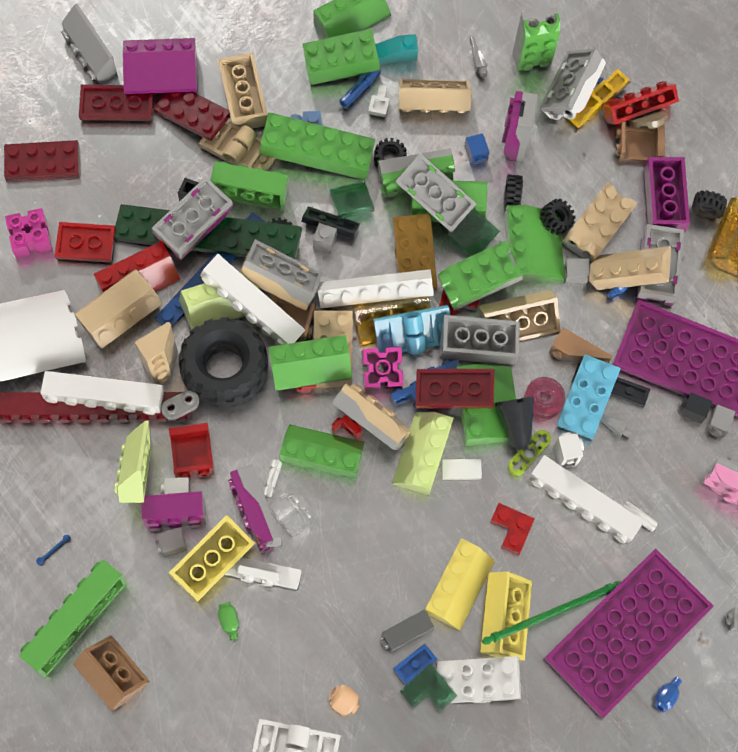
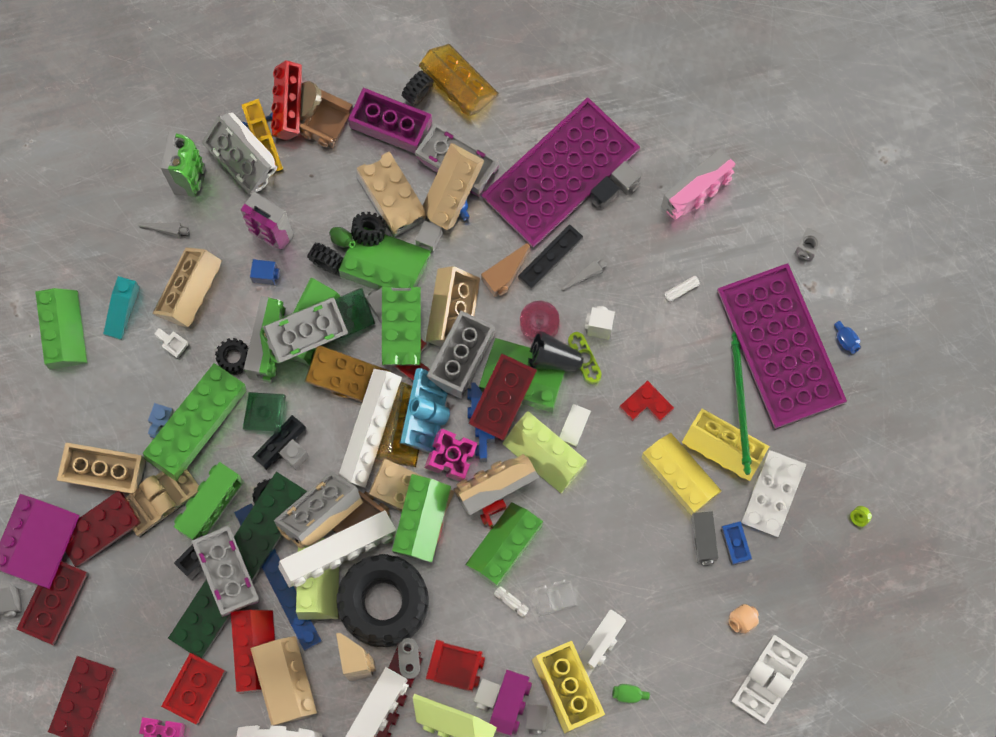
camera: 60 degrees left, 5 degrees up
piece [228,464,282,552] -> none
bright green brick [302,28,381,85] -> none
blue pin [339,70,381,109] -> none
clear green plate [400,663,458,709] -> none
white brick [529,455,644,544] -> none
medium azure plate [556,354,621,440] -> none
none -> bright green plant [329,227,355,248]

